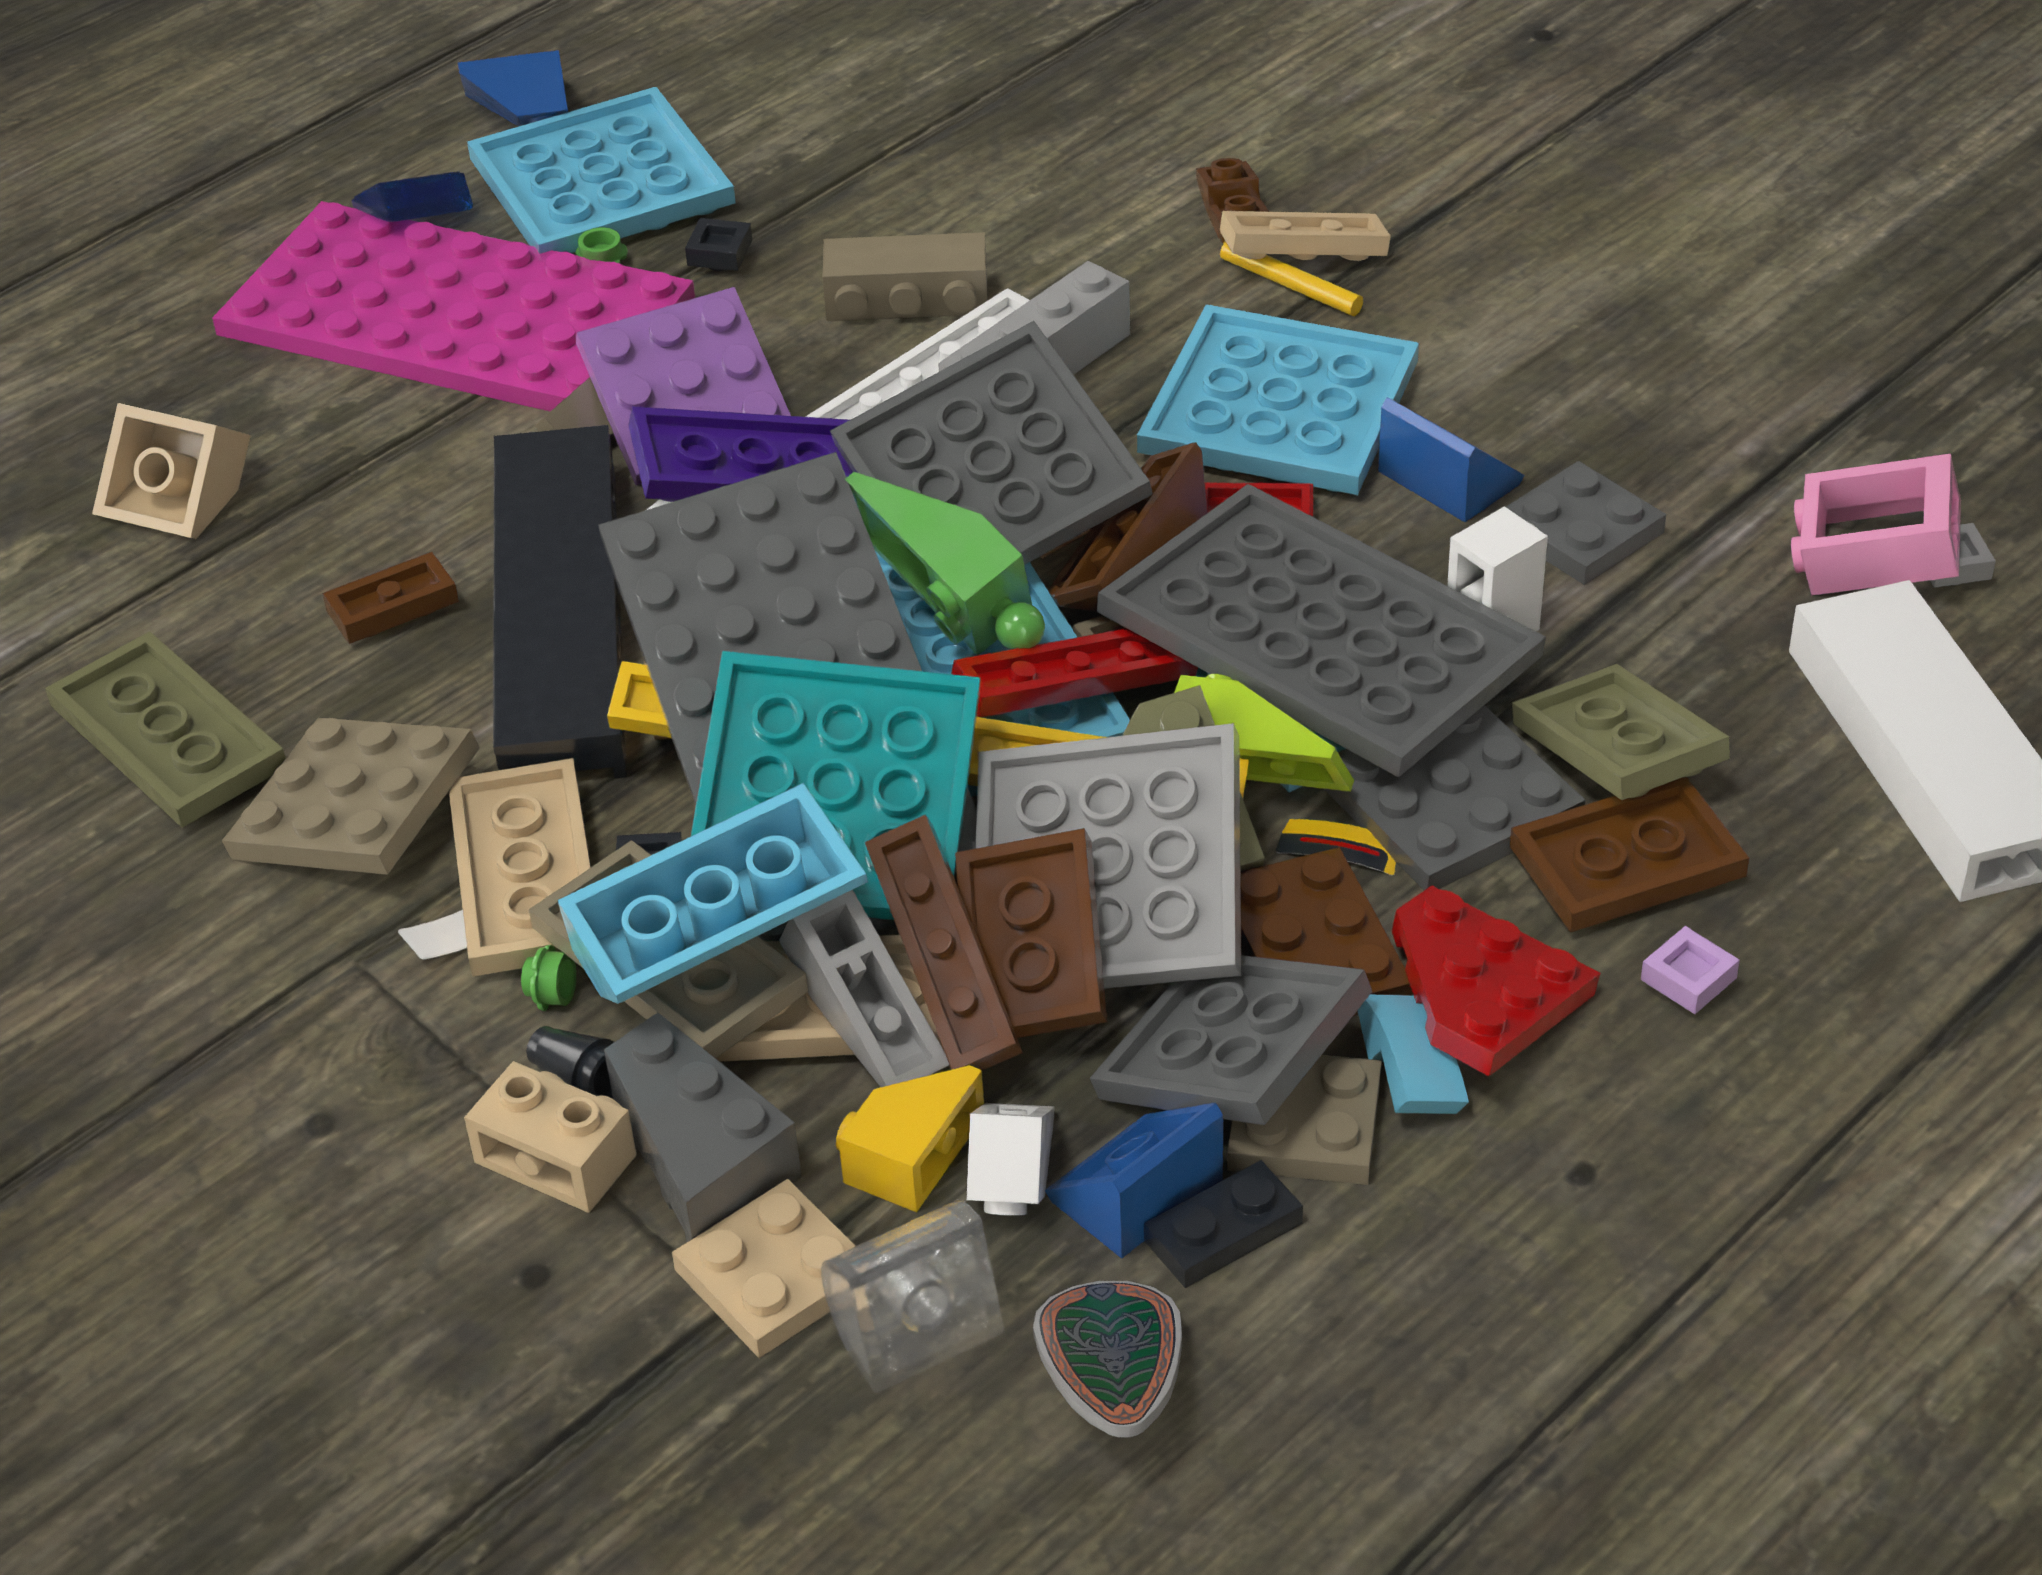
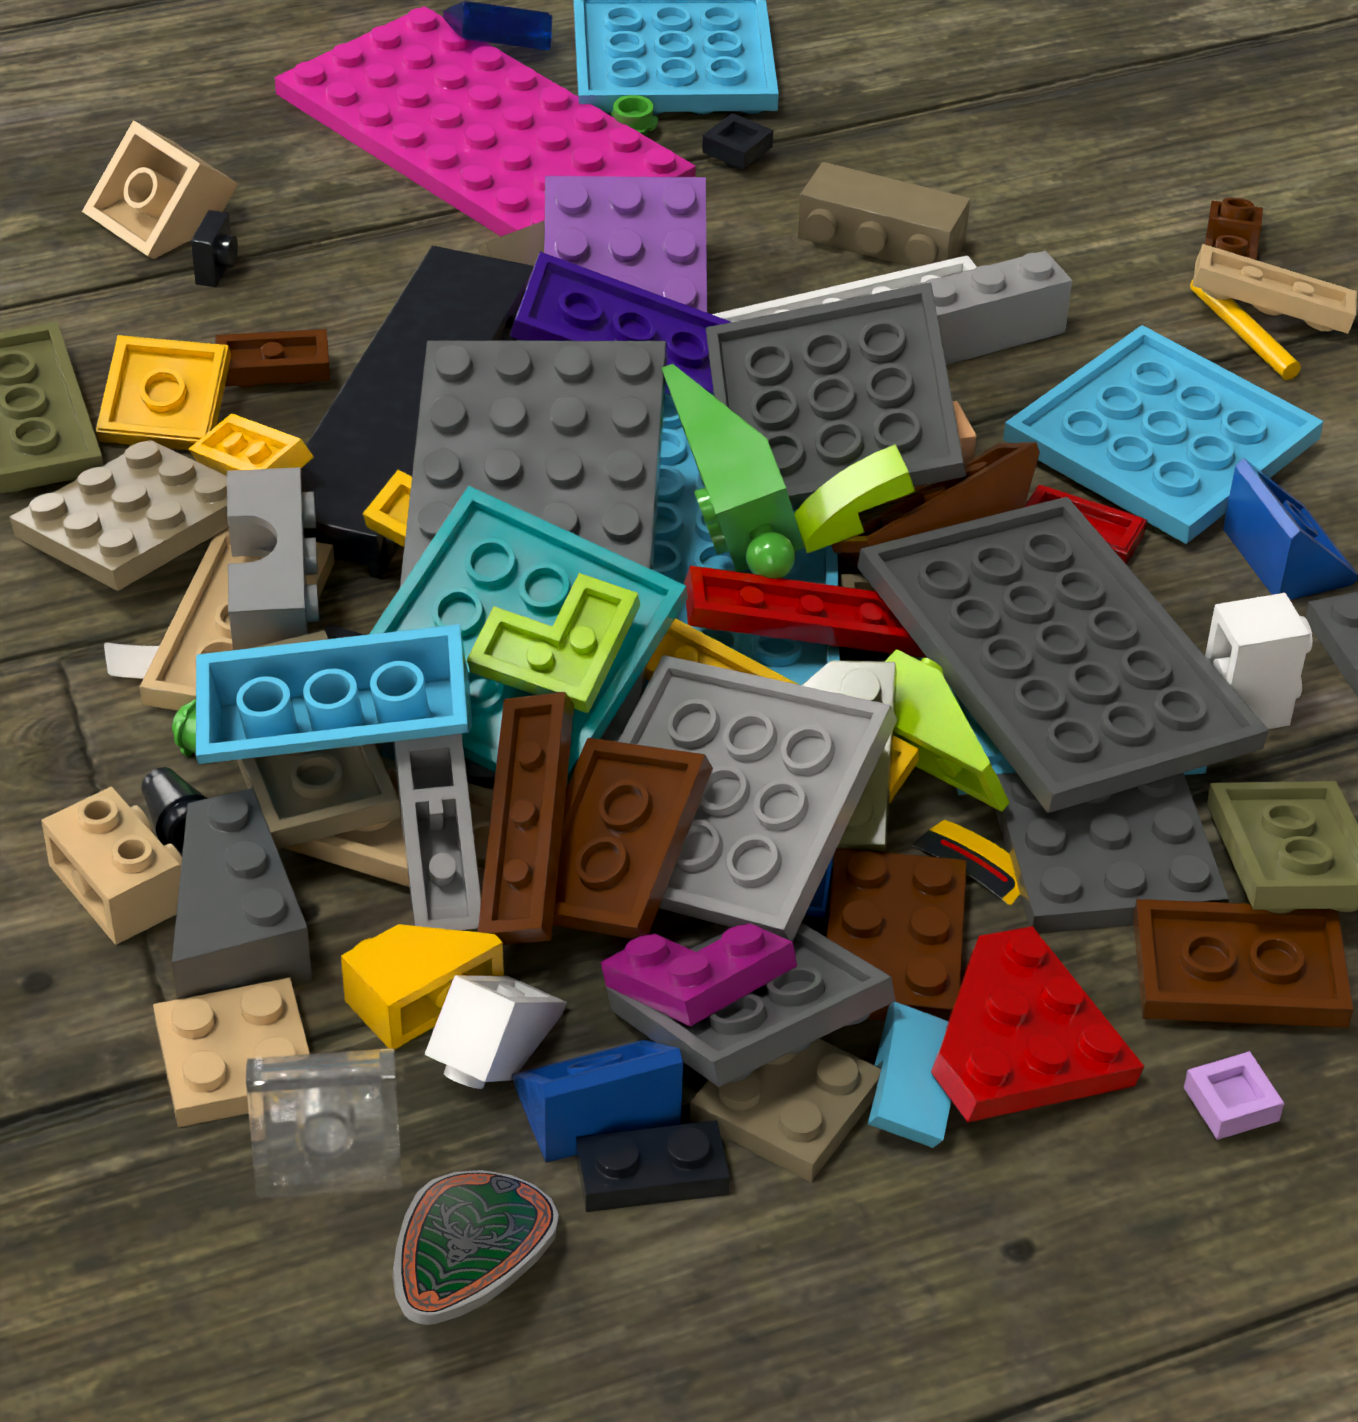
camera: 20 degrees right, 0 degrees up
none -> yellow tile [95,335,231,450]
none -> yellow plate [188,413,314,476]
none -> black plate [191,210,238,287]
none -> light grey arch [227,467,319,650]
none -> lime plate [467,573,640,713]
none -> magenta plate [601,923,797,1026]
none -> lime slope [794,444,915,553]

